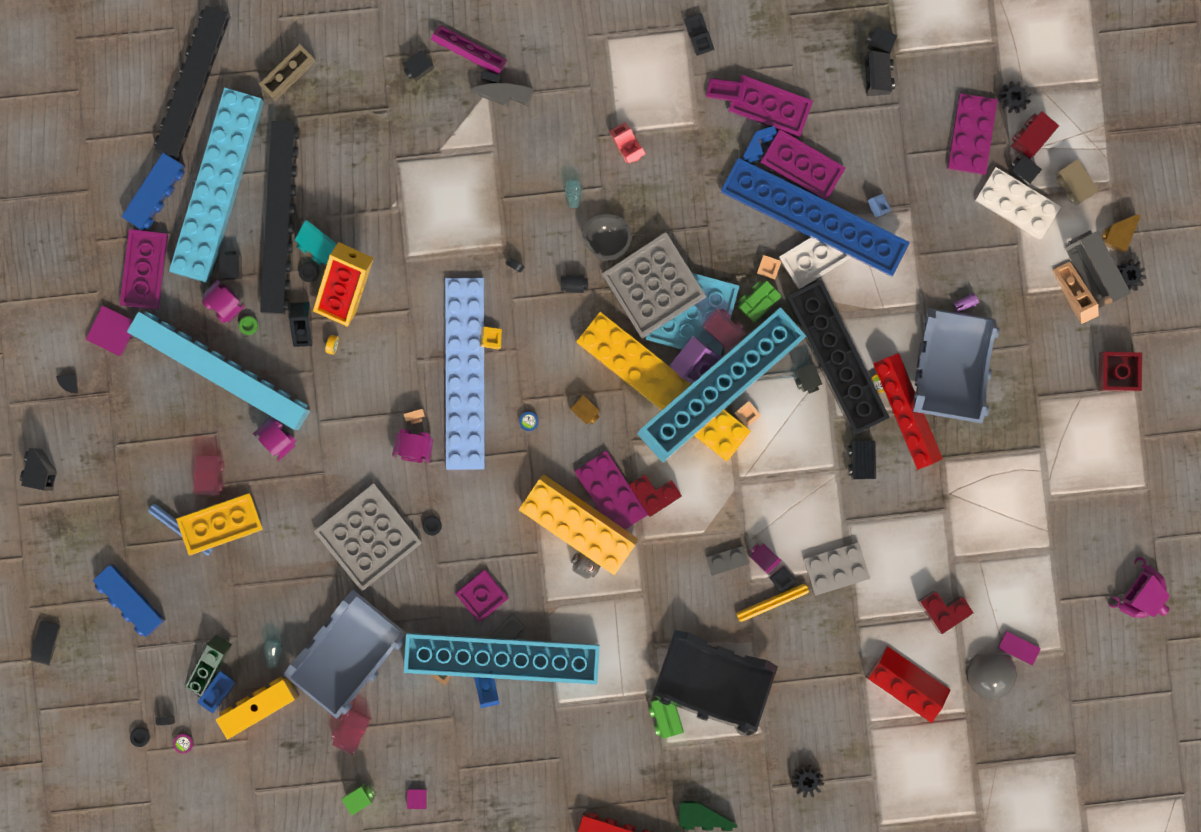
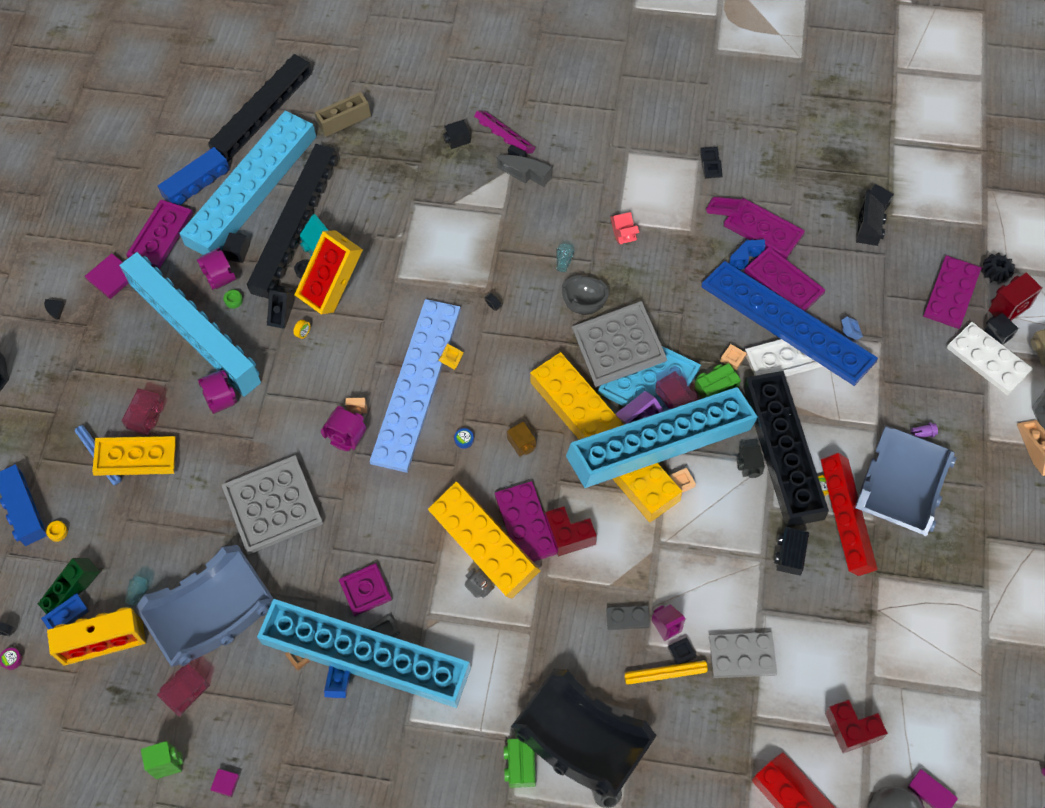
camera: 25 degrees right, 25 degrees down
black tile [422,516,442,536] -> none
black brick [561,274,588,293] -> none
none -> yellow tile [46,521,68,542]

